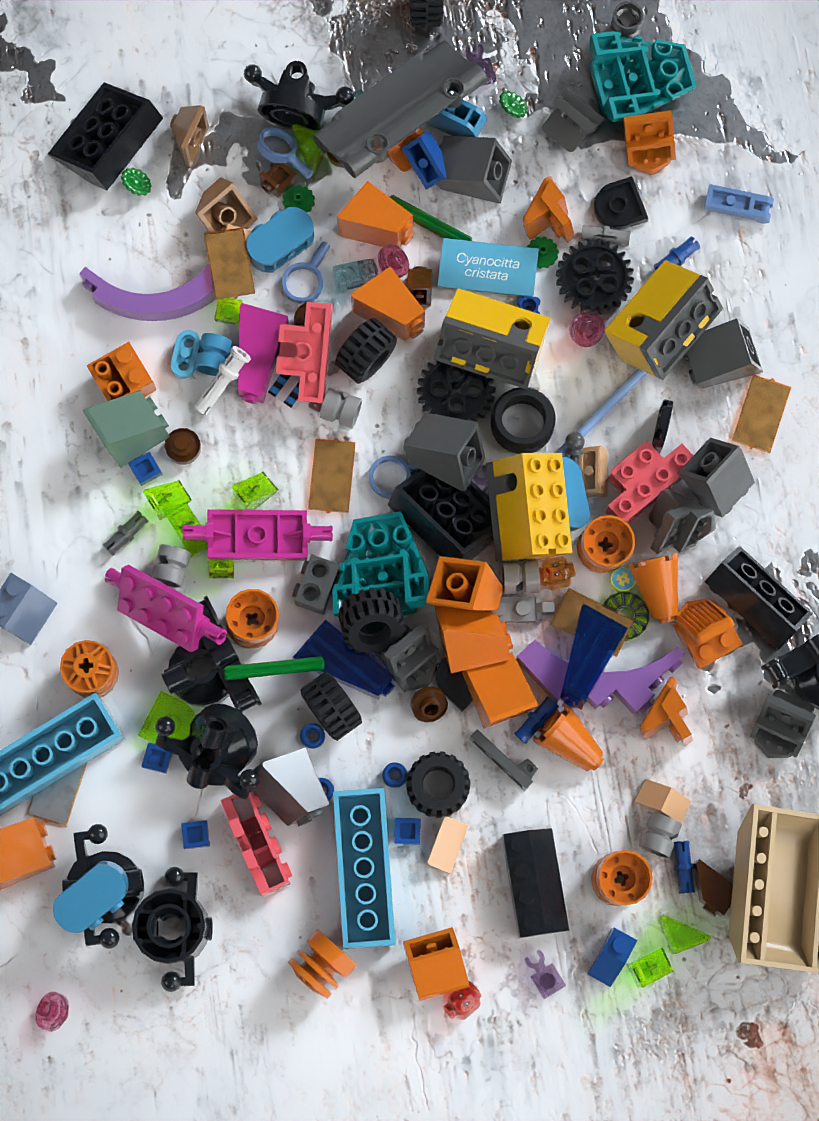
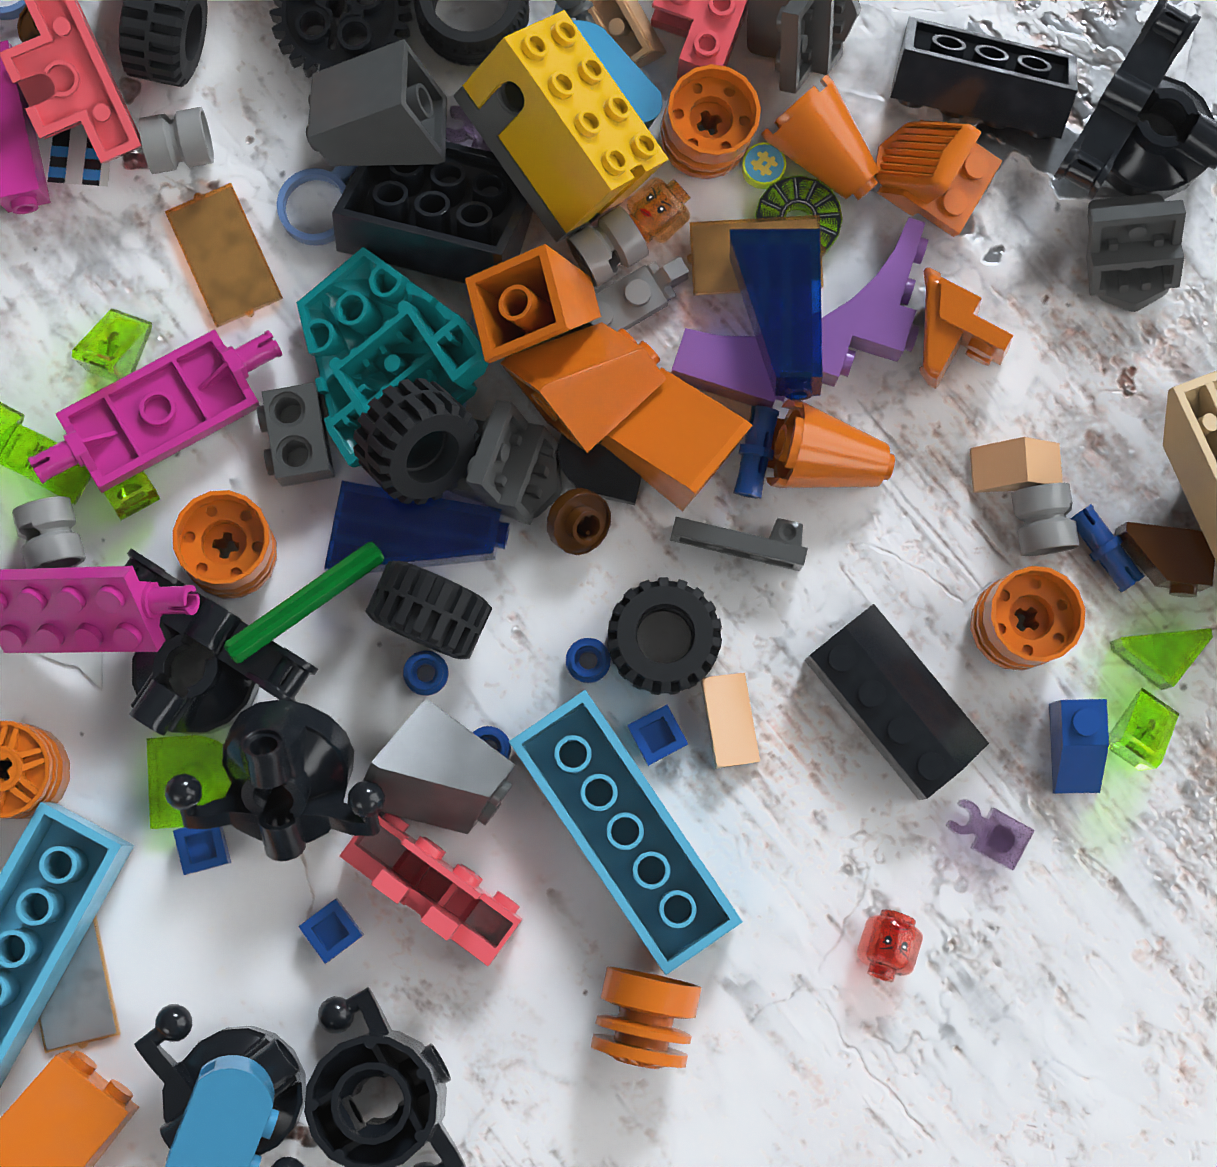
camera: 30 degrees left, 5 degrees up
orange slope [403,927,470,1001] -> none

